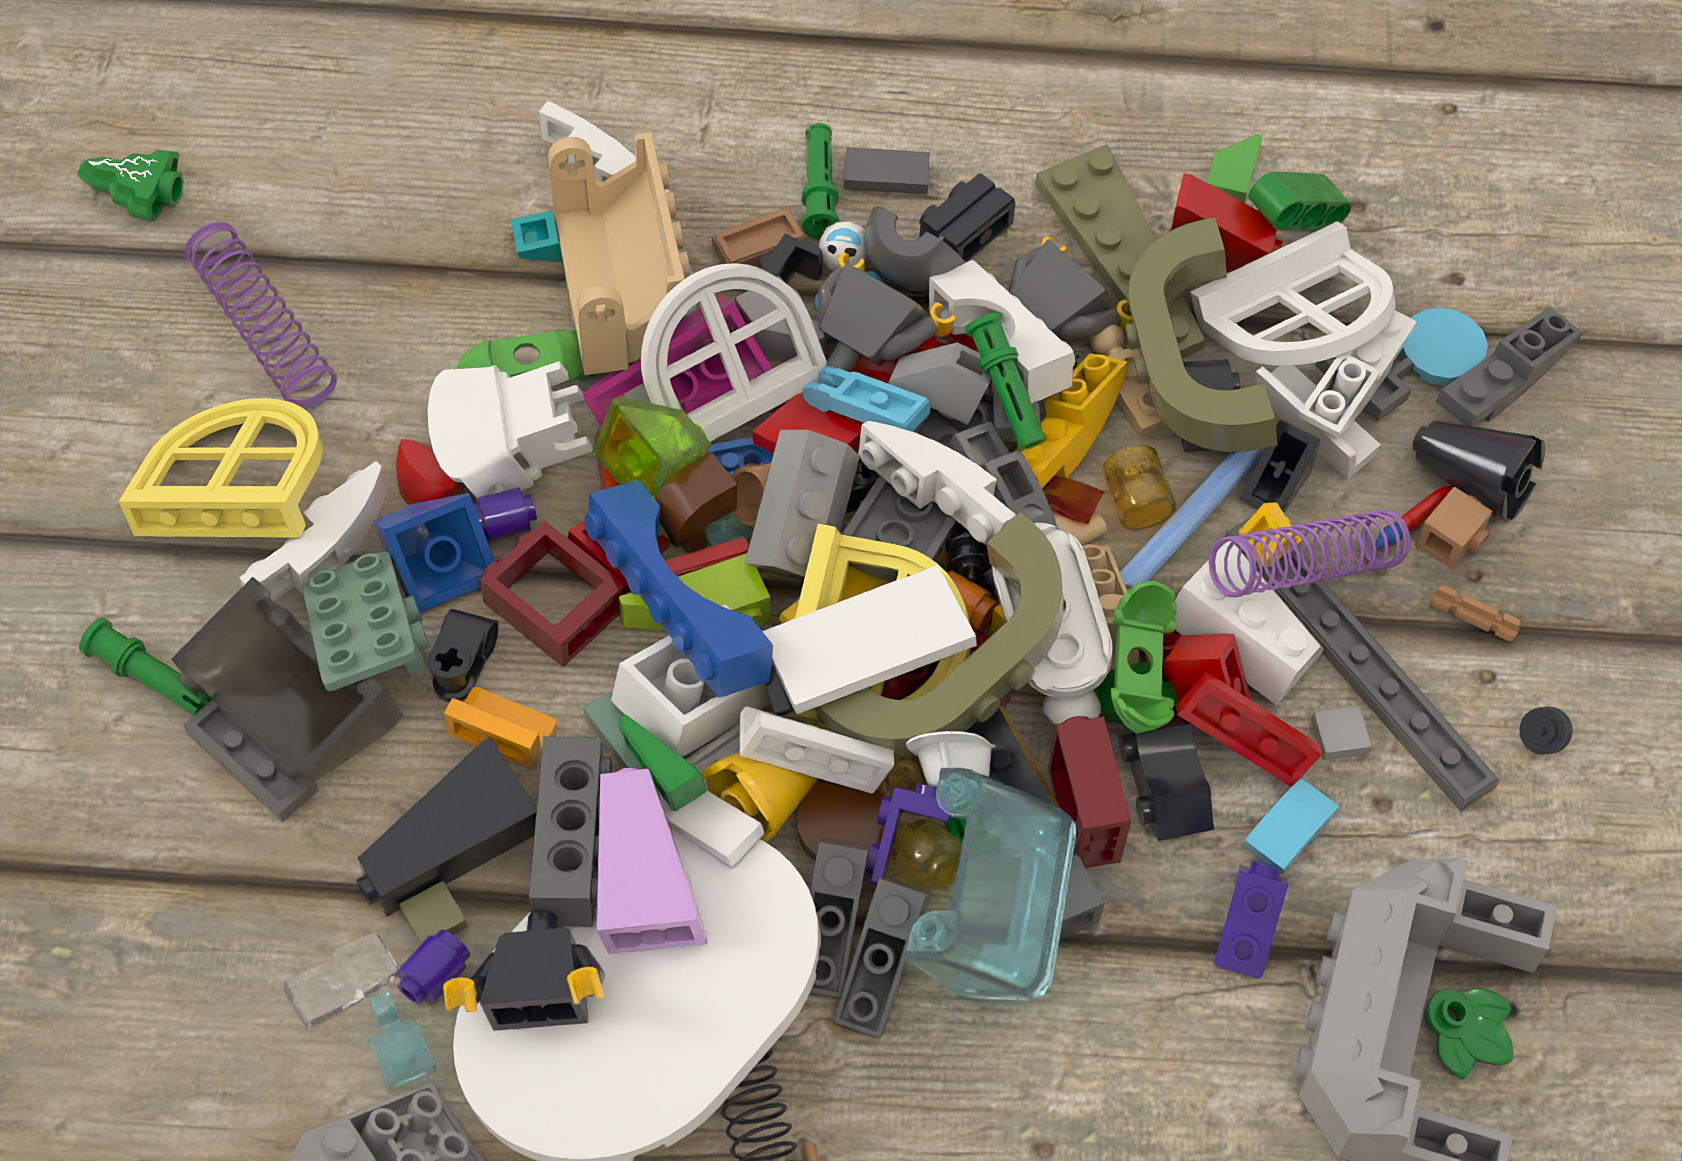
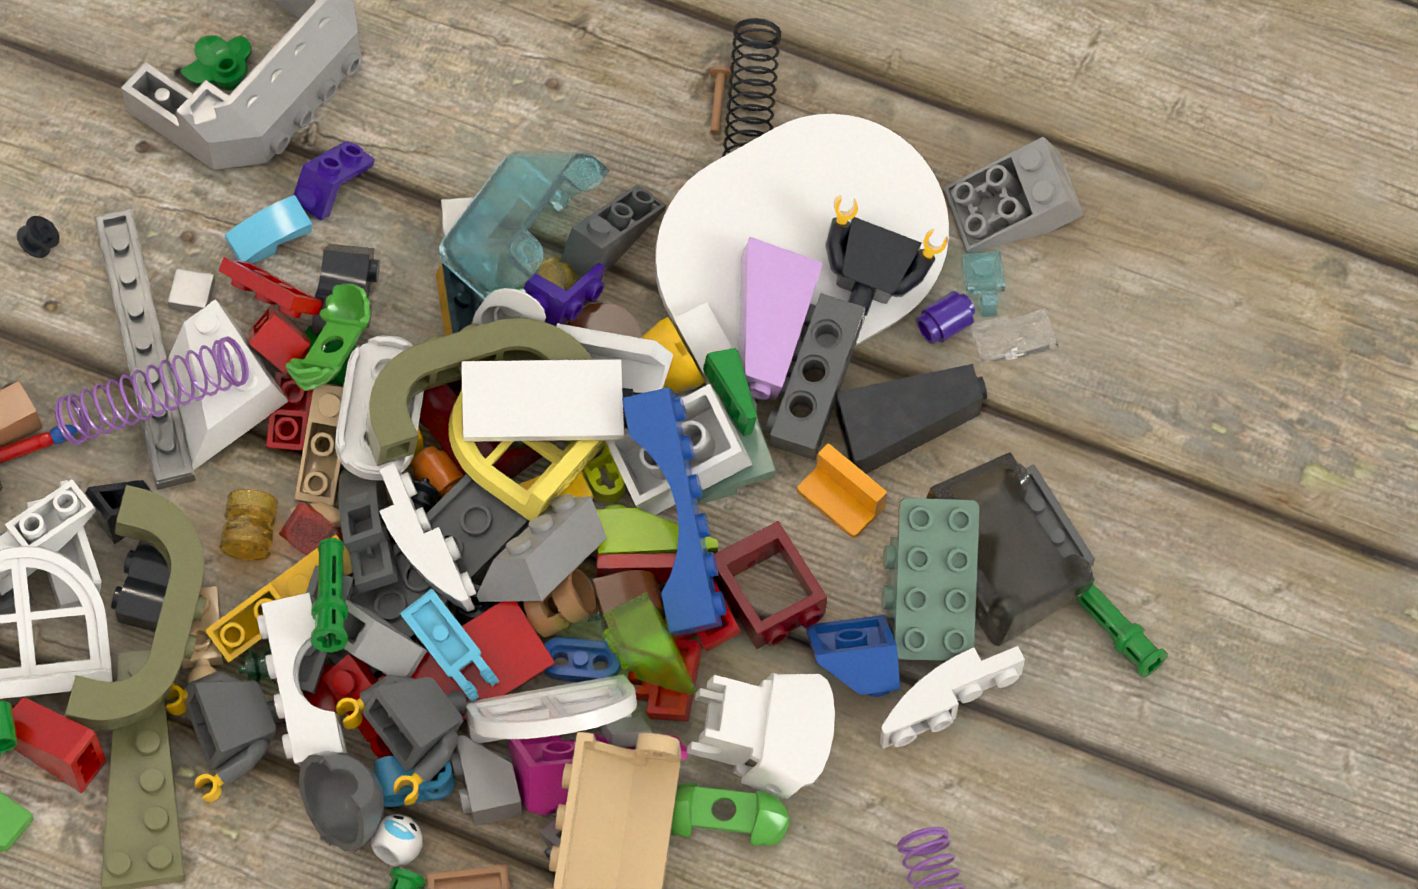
camera: 160 degrees left, 5 degrees up
light yellow window [118,398,323,538] -> none
red piece [396,439,465,505] -> none
olive tile [399,881,468,944] -> none
black piece [428,609,499,702] -> none
dark purple brick [473,487,537,542] -> none
black bracket [758,233,823,284] -> none
dark grey slope [810,837,869,998] -> none
black brick [919,173,1016,263] -> none
dark red window [1048,716,1131,868] -> none
light blue axle [1120,448,1265,590] -> none
yellow tile [1238,503,1302,567] -> none
medium nougat axle [1431,585,1521,641] -> none

